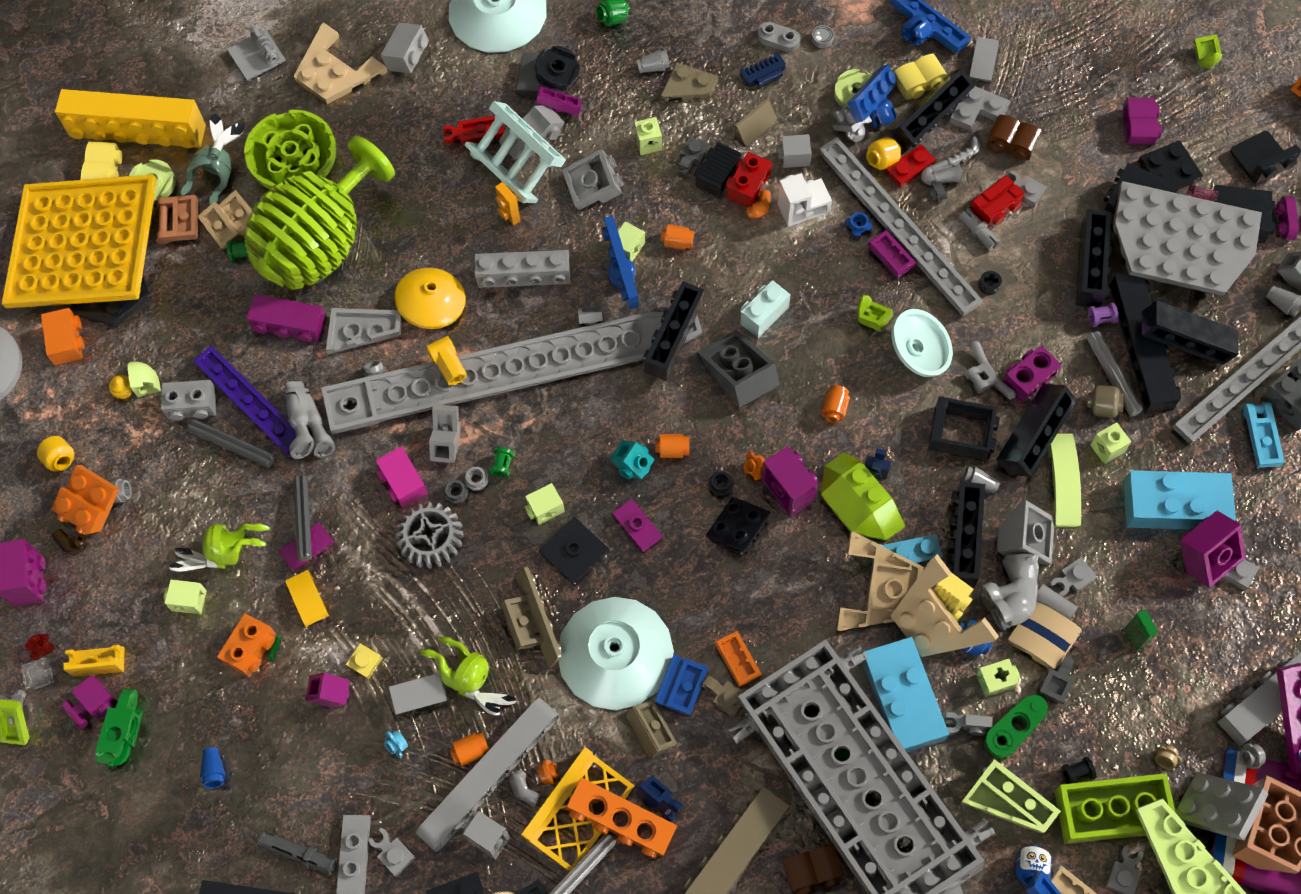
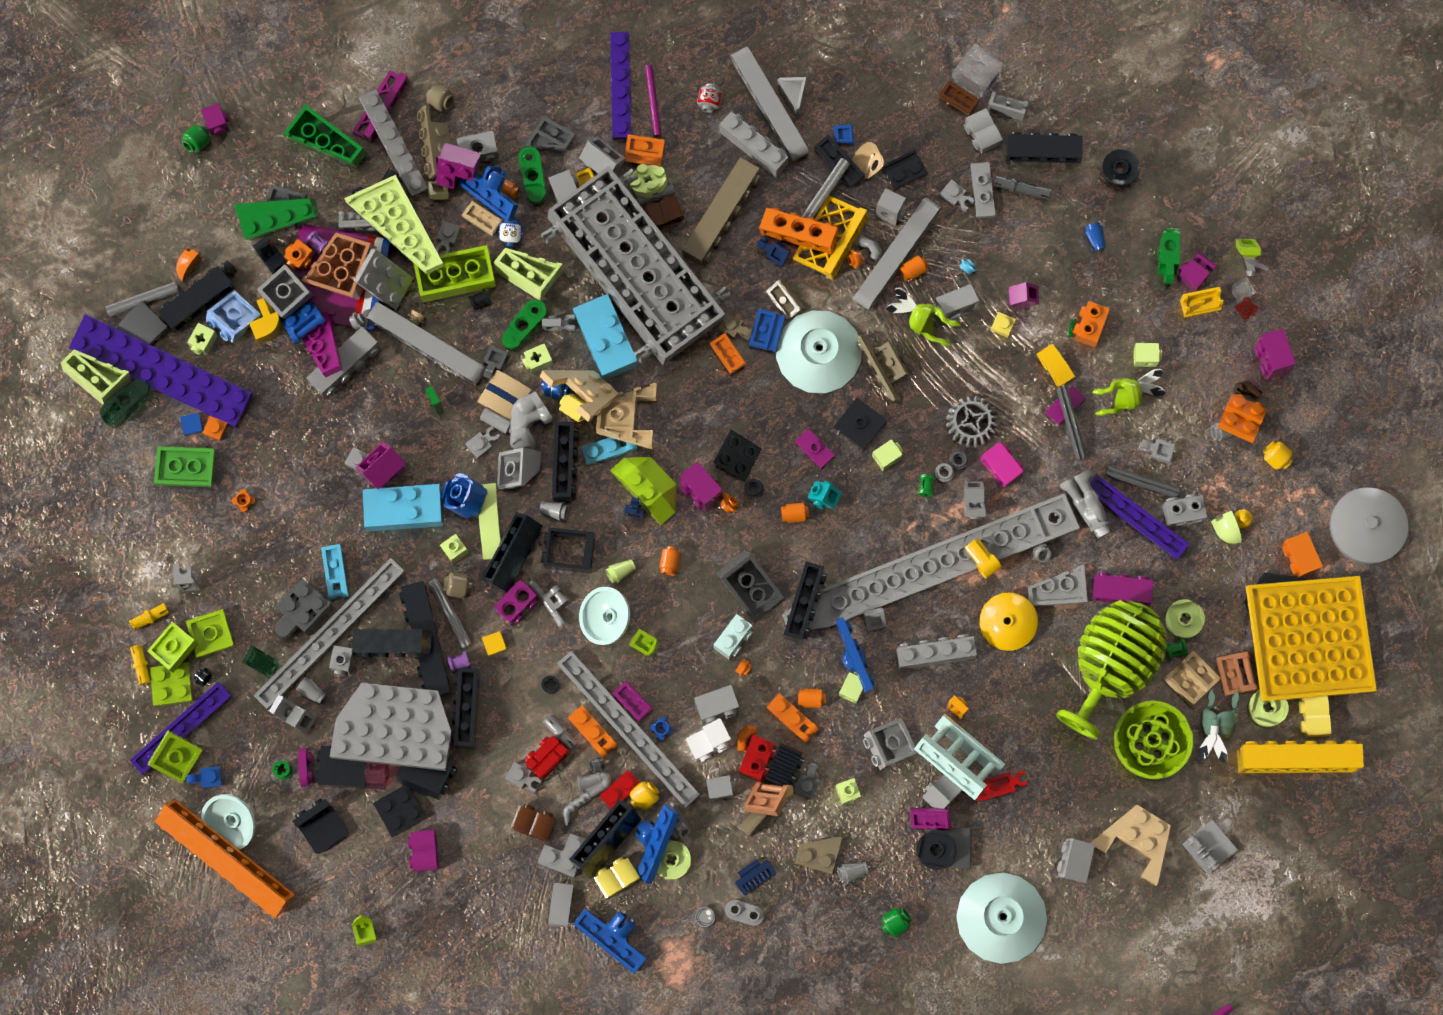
camera: 175 degrees right, 10 degrees up
none -> light grey brick [329,645,355,676]
none -> light grey beam [366,302,486,386]
none -> blue brick [441,474,487,518]
none -> yellow tile [482,631,507,656]
none -> orange plate [568,705,618,758]
none -> yellowish green cone [606,559,636,583]
none -> light grey brick [694,685,739,725]
none -> orange plate [735,658,752,677]
none -> nougat plate [743,781,793,816]
none -> orange plate [766,693,820,744]
none -> black dish [1102,149,1140,186]
none -> light grey plate [1138,439,1175,464]
none -> yellowish green plate [1165,599,1205,639]

